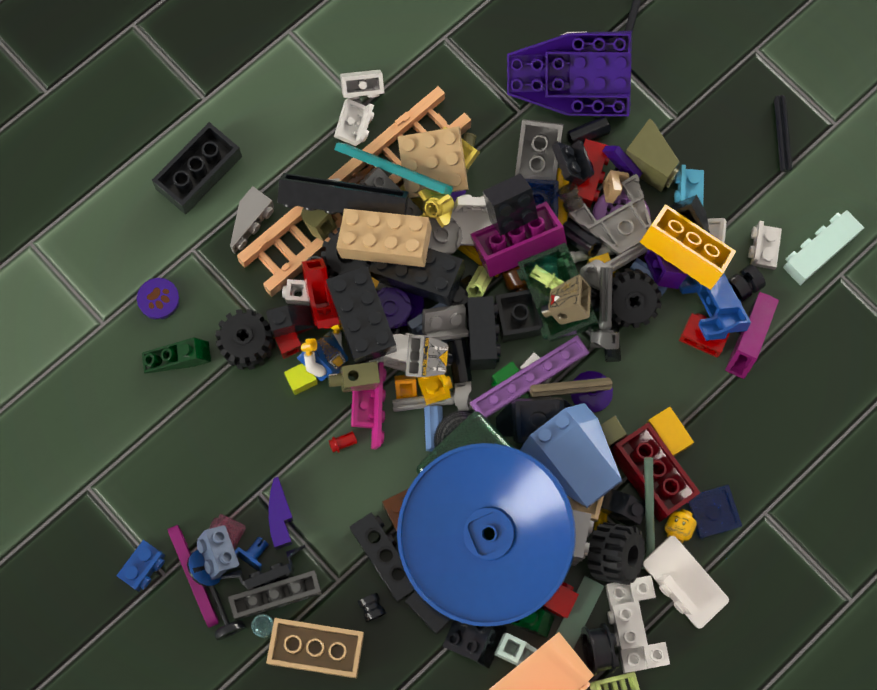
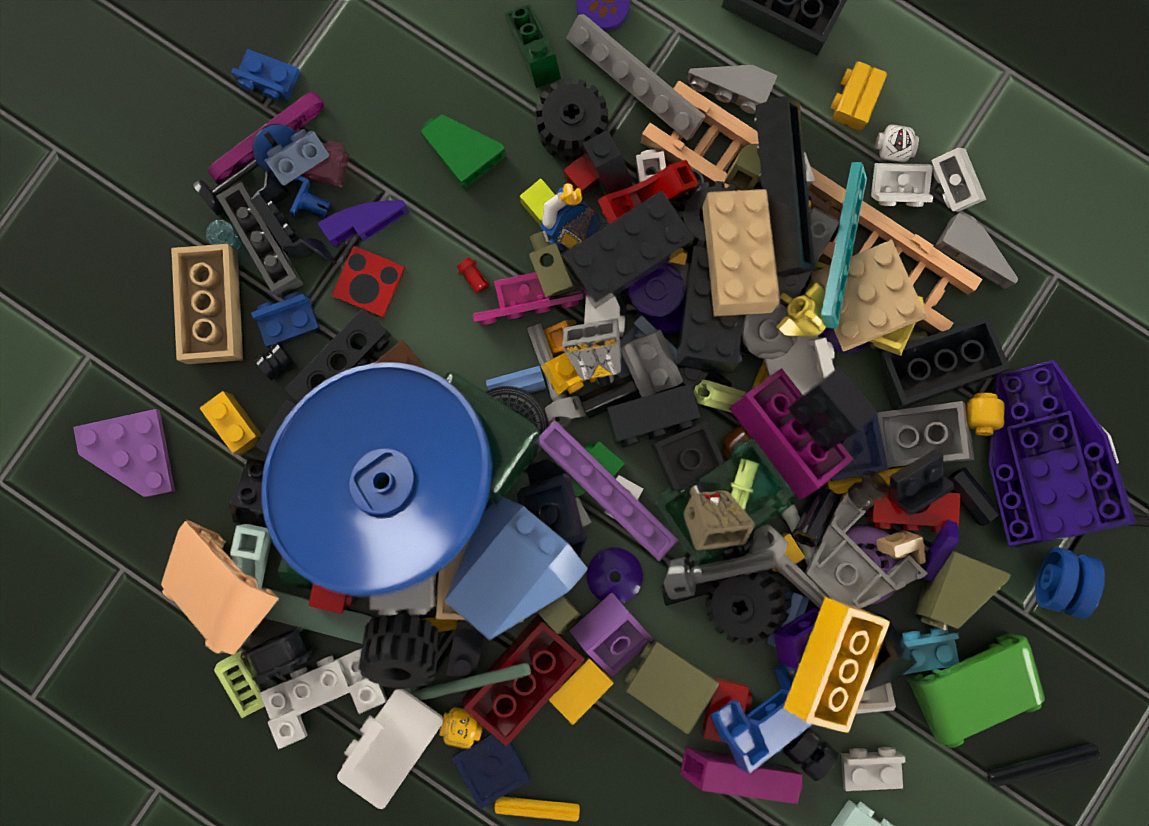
camera: 80 degrees right, 10 degrees up
dark tan axle [529,377,612,398] -> none
none -> yellow brick [200,391,262,455]
none -> blue bracket [251,292,320,348]
none -> red tile [331,245,405,318]
none -> green slope [420,114,507,189]
none -> yellow axle [495,796,580,822]
none -> light grey plate [566,14,706,140]
none -> medium lavender slope [570,593,654,677]
none -> olive slope [624,639,719,734]
none -> yellow brick [830,61,887,131]
none -> white head [875,124,919,163]
none -> black slope [881,316,1010,410]
none -> bright green windscreen [907,633,1045,748]
none -> light grey slope [934,213,1018,289]
none -> yellow head [966,393,1005,436]
none -> blue wheel [1035,547,1105,619]

